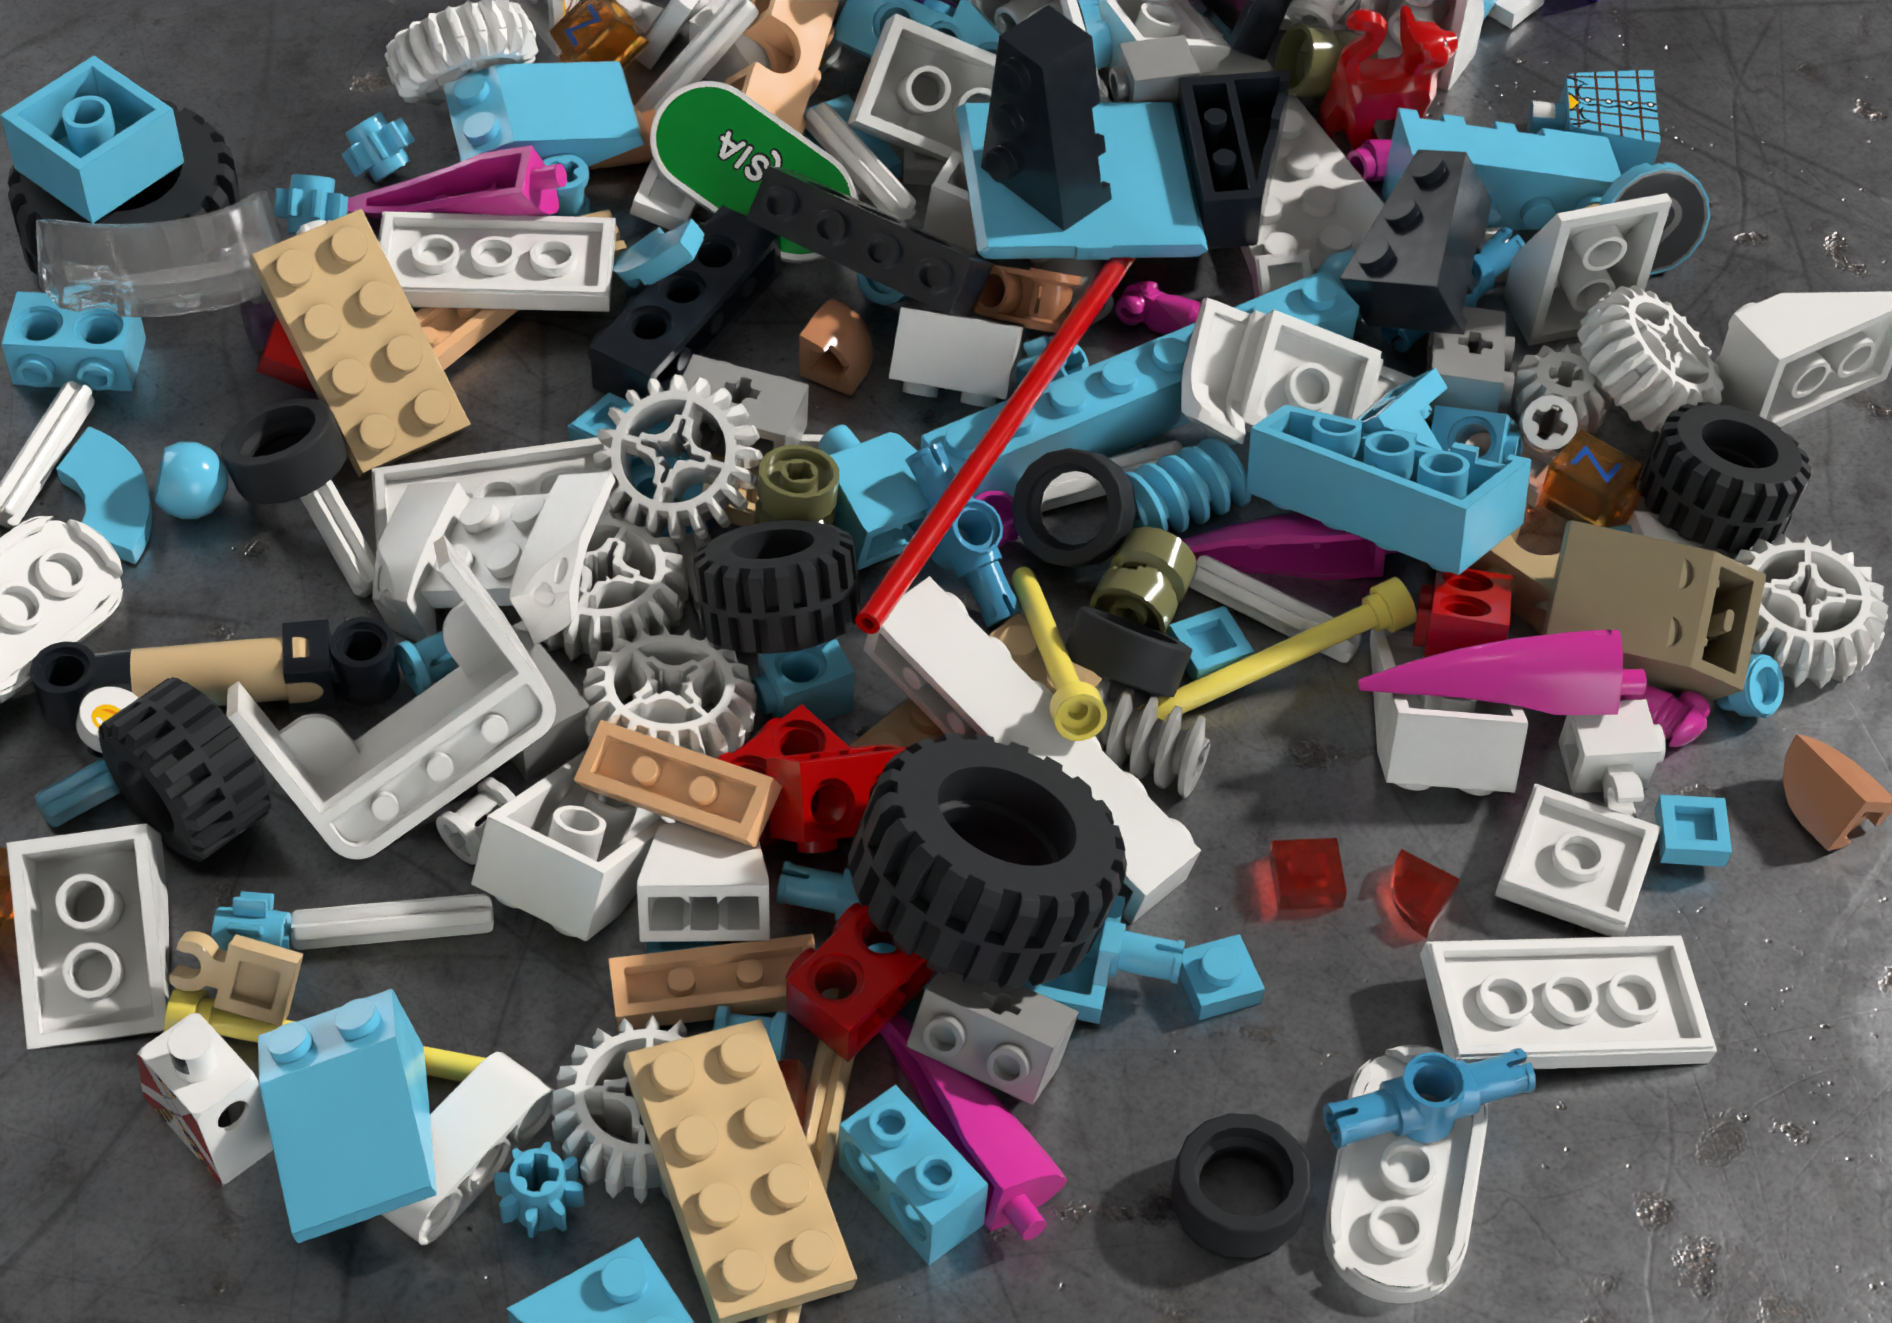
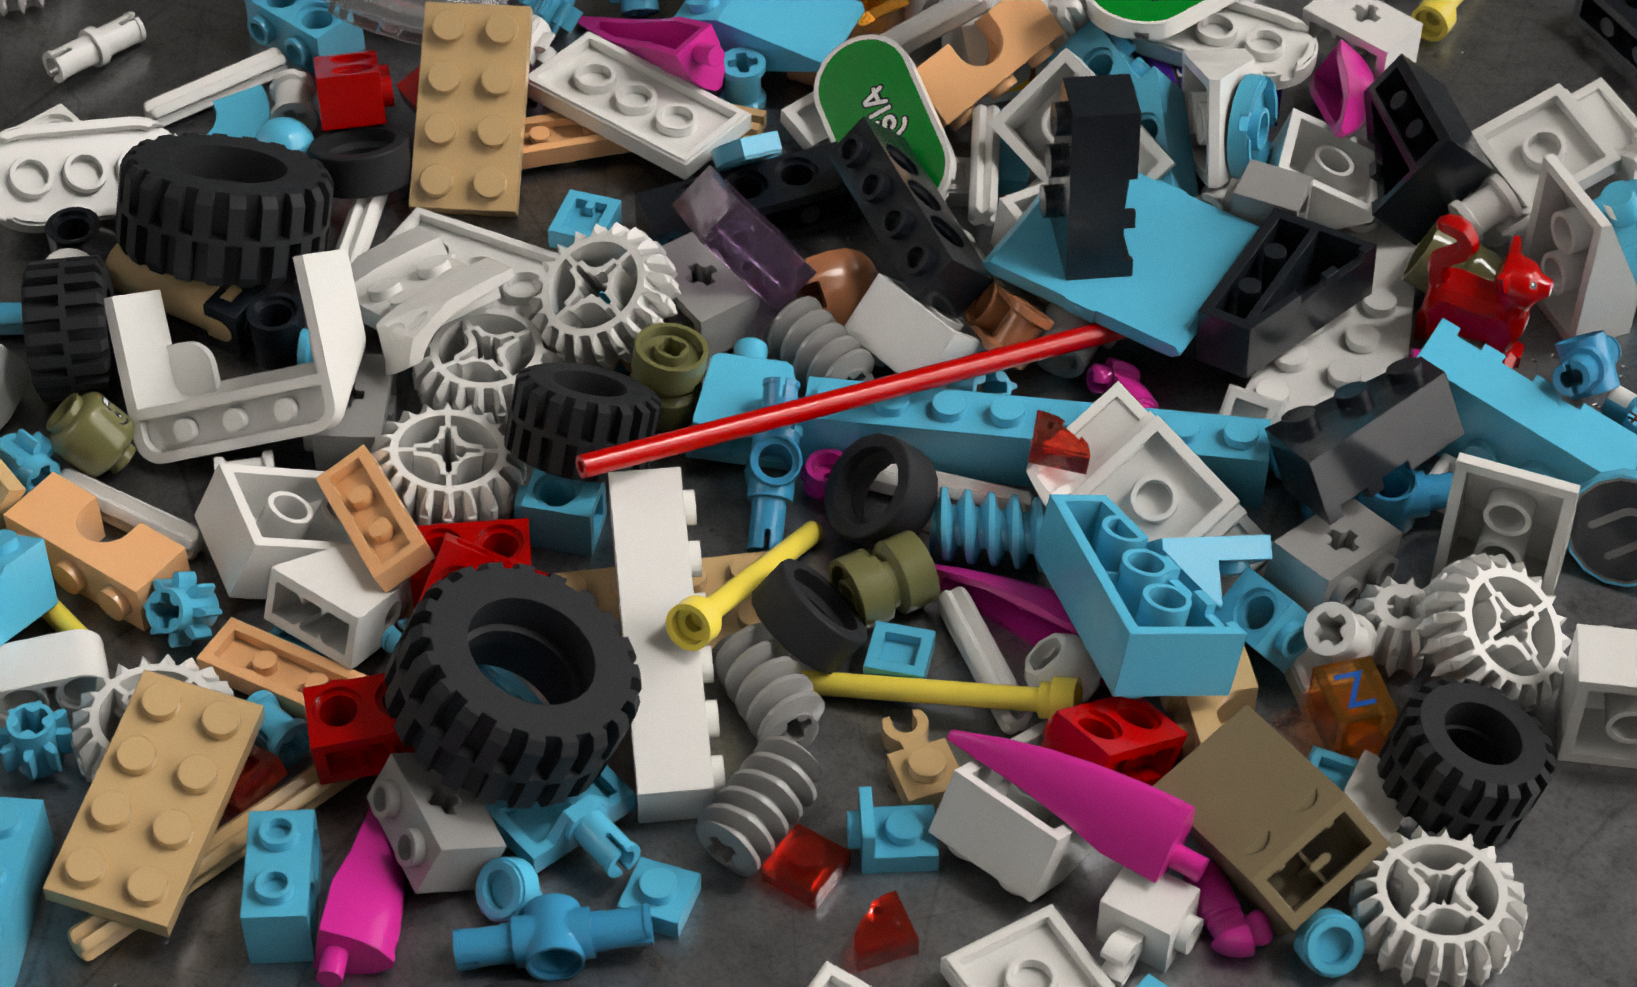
camera: 40 degrees right, 5 degrees down
none -> light nougat arch [3,472,190,632]
none -> olive head [46,392,136,478]
none -> black tyre [115,133,334,288]
none -> medium azure gear [143,571,222,648]
none -> white bush [269,69,318,132]
none -> red brick [313,50,395,131]
none -> dark azure pin [452,893,654,981]
none -> medium azure tile [475,857,543,923]
none -> medium azure bracket [548,189,622,249]
none -> clear purple window [672,165,817,313]
none -> light grey piece [696,735,822,877]
none -> light grey piece [763,296,874,388]
none -> medium azure bracket [846,786,939,874]
none -> tan plate [881,708,959,809]
none -> white piece [1024,633,1100,704]
none -> clear red tile [1028,410,1090,474]
none -> dark azure pin [1552,330,1621,400]

